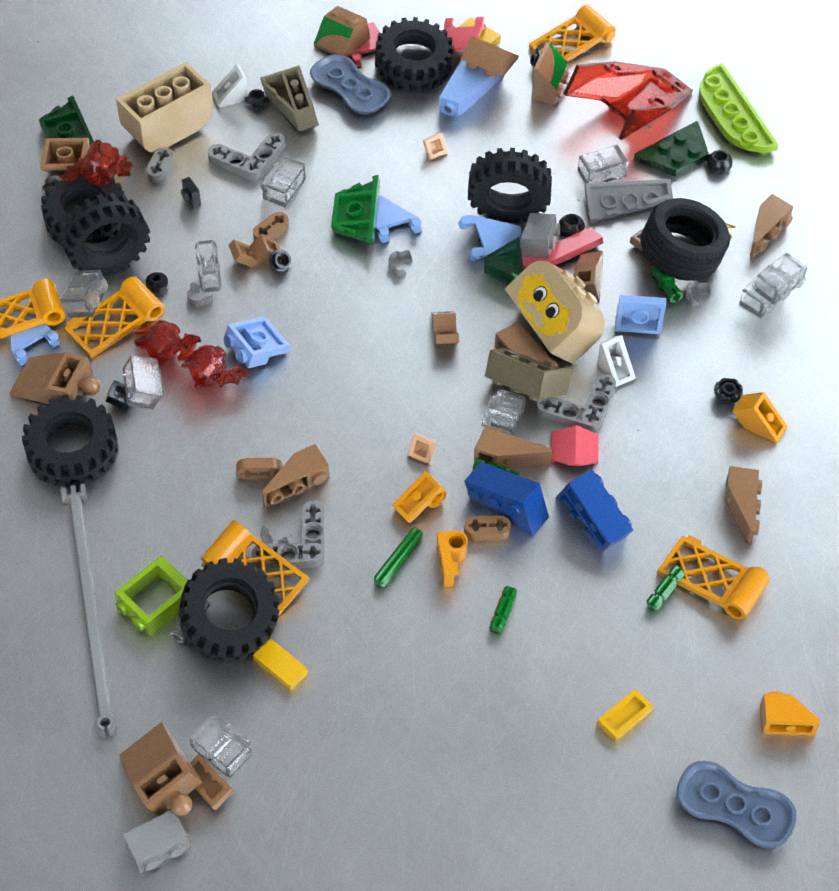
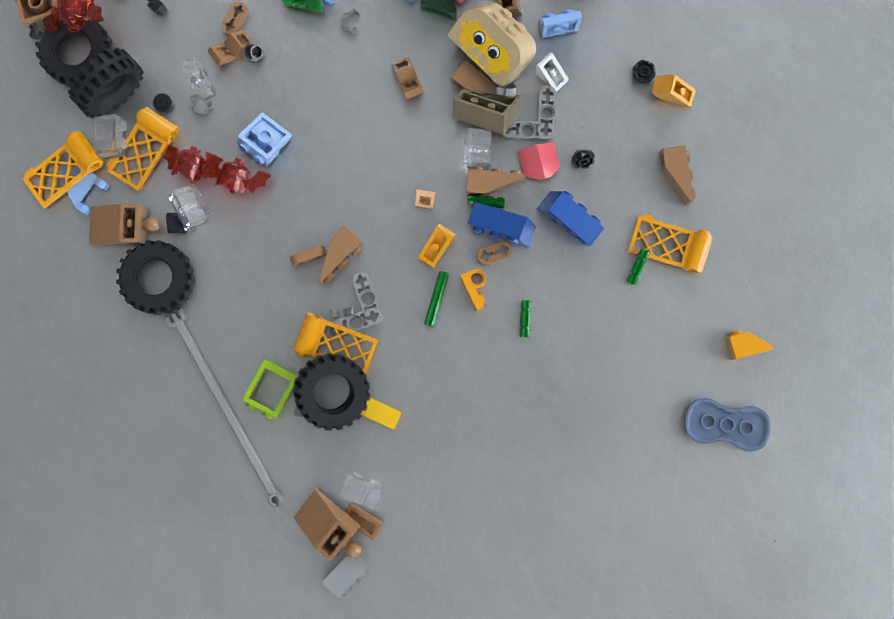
camera: 15 degrees left, 30 degrees up
yellow tile [597,689,654,742] -> none
none -> light grey piece [495,82,517,96]
none -> black plate [572,148,595,168]

